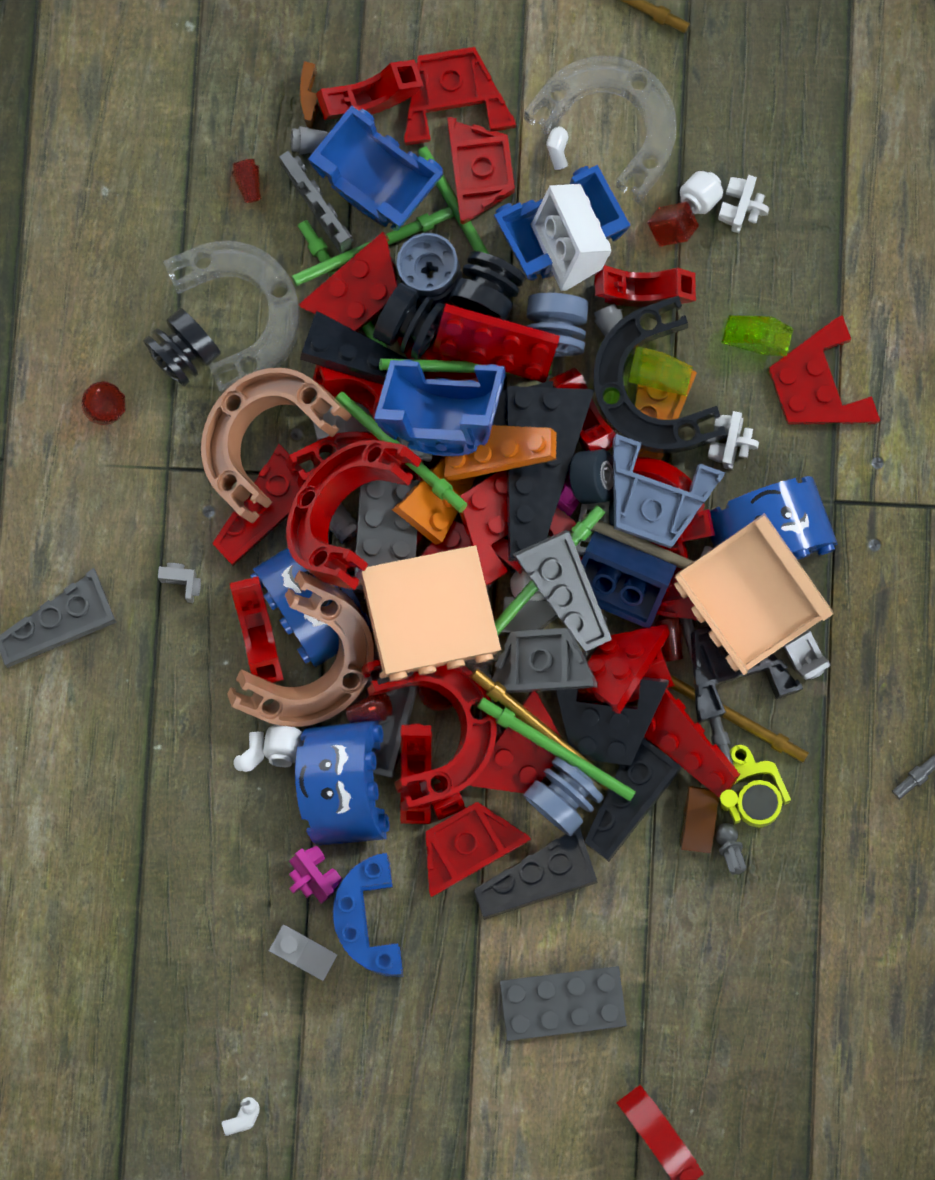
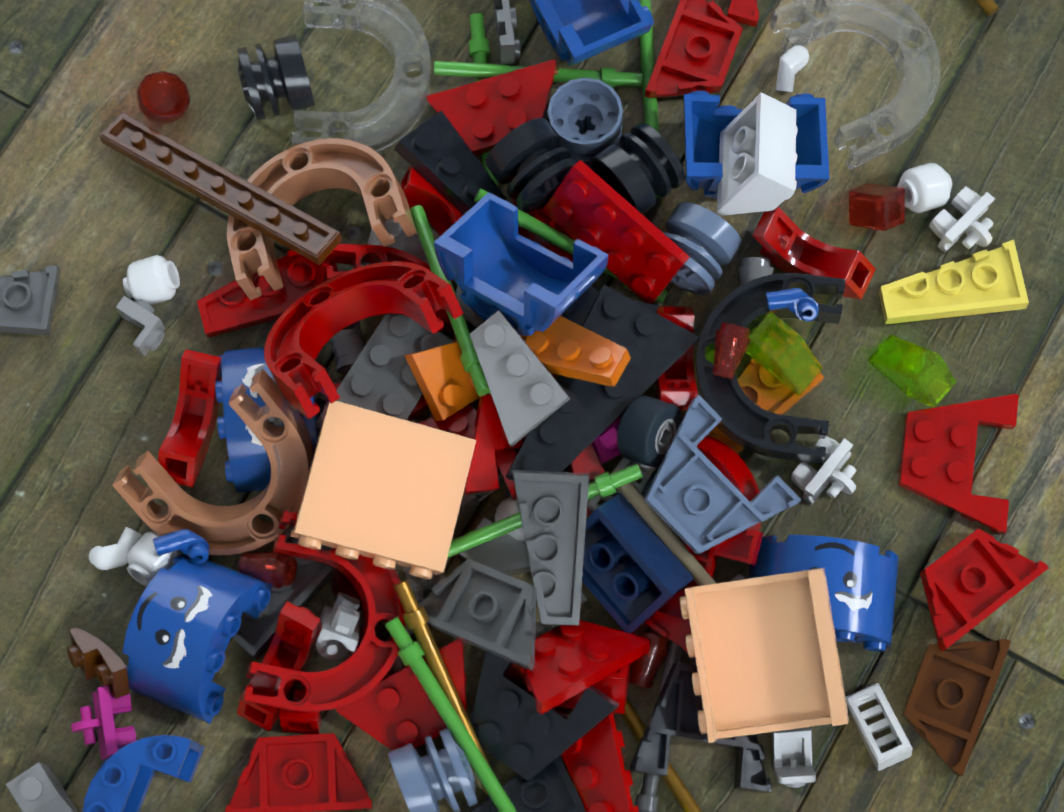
camera: 20 degrees right, 5 degrees down
none -> reddish brown slope [67,627,130,699]
none -> reddish brown tile [99,112,342,265]
none -> white head [123,255,180,305]
none -> blue arm [153,529,210,564]
none -> light grey hips [316,592,360,660]
none -> light grey wing [470,310,571,446]
none -> clear red cone [712,322,751,379]
none -> blue arm [766,288,819,322]
none -> white slope [845,683,913,771]
none -> light yellow wing [879,240,1029,325]
none -> reddish brown wing [901,639,1011,776]
none -> red wing [920,529,1049,652]

